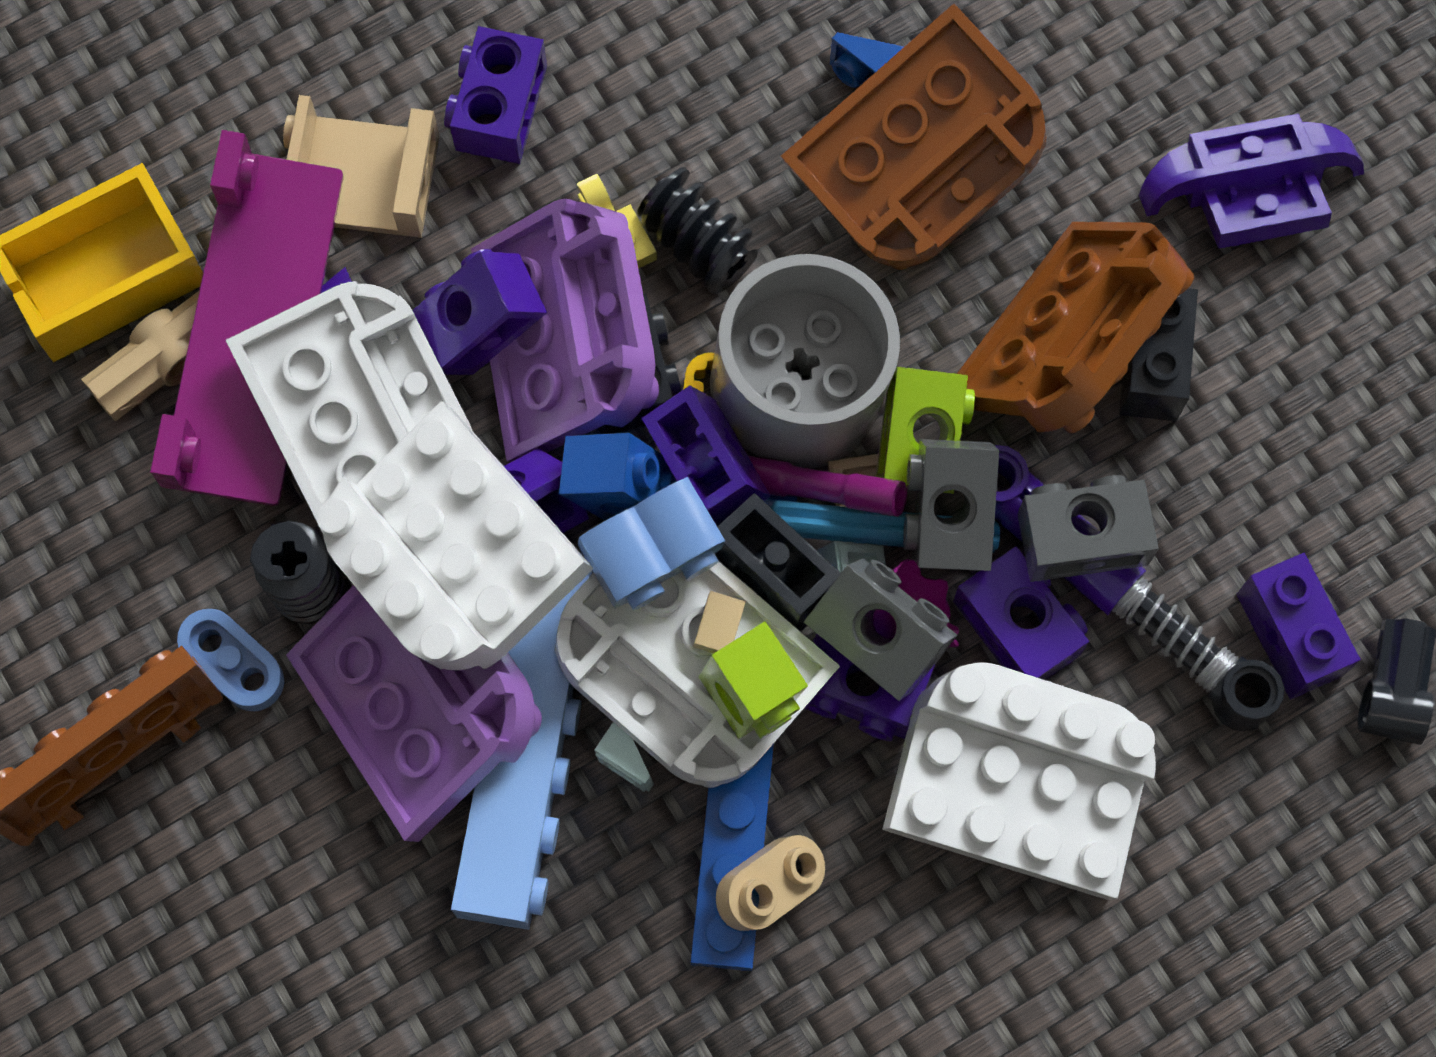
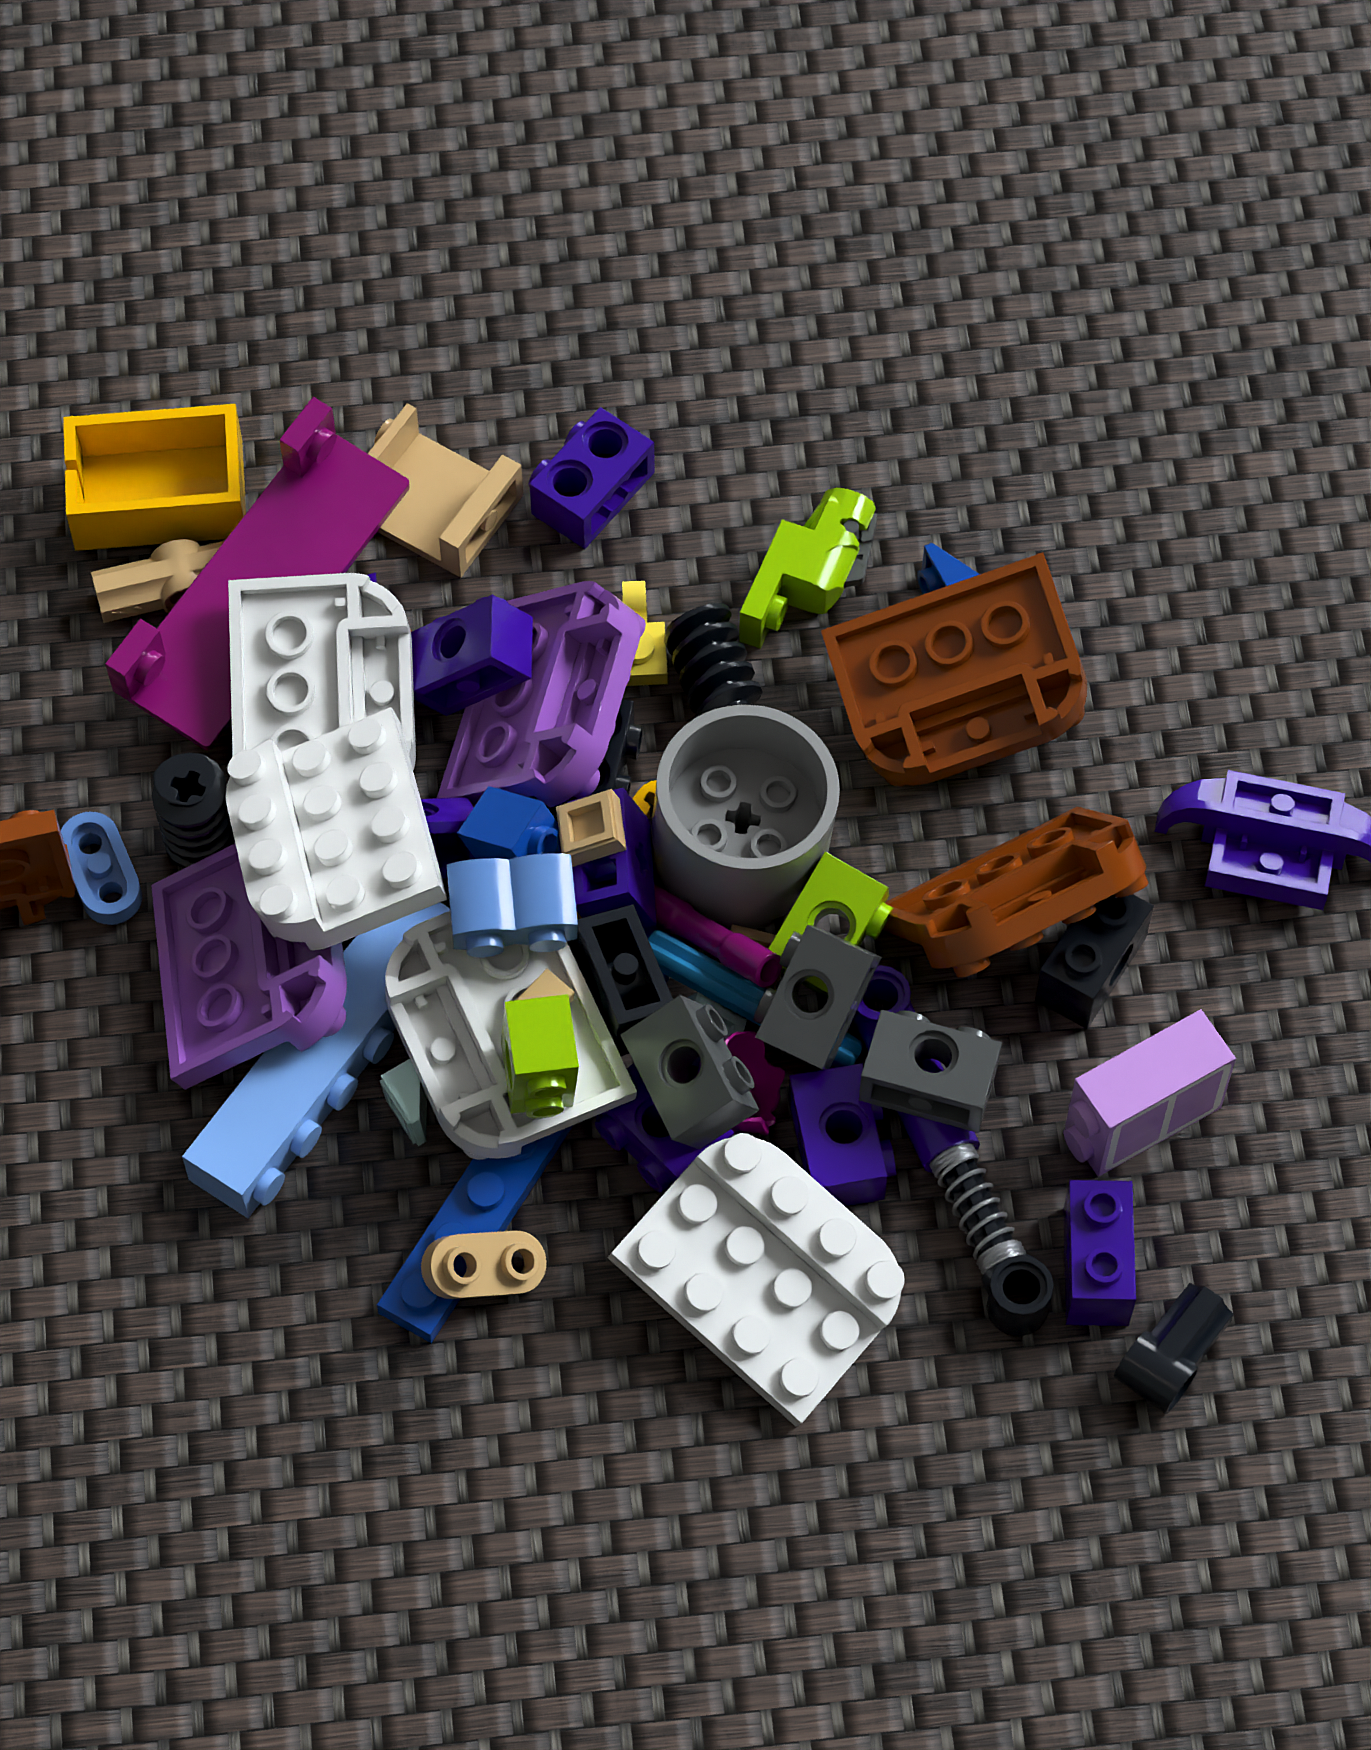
camera: 25 degrees right, 10 degrees down
none -> tan tile [556,789,626,867]
none -> lime plate [739,488,877,649]
none -> lavender brick [1064,1009,1236,1177]

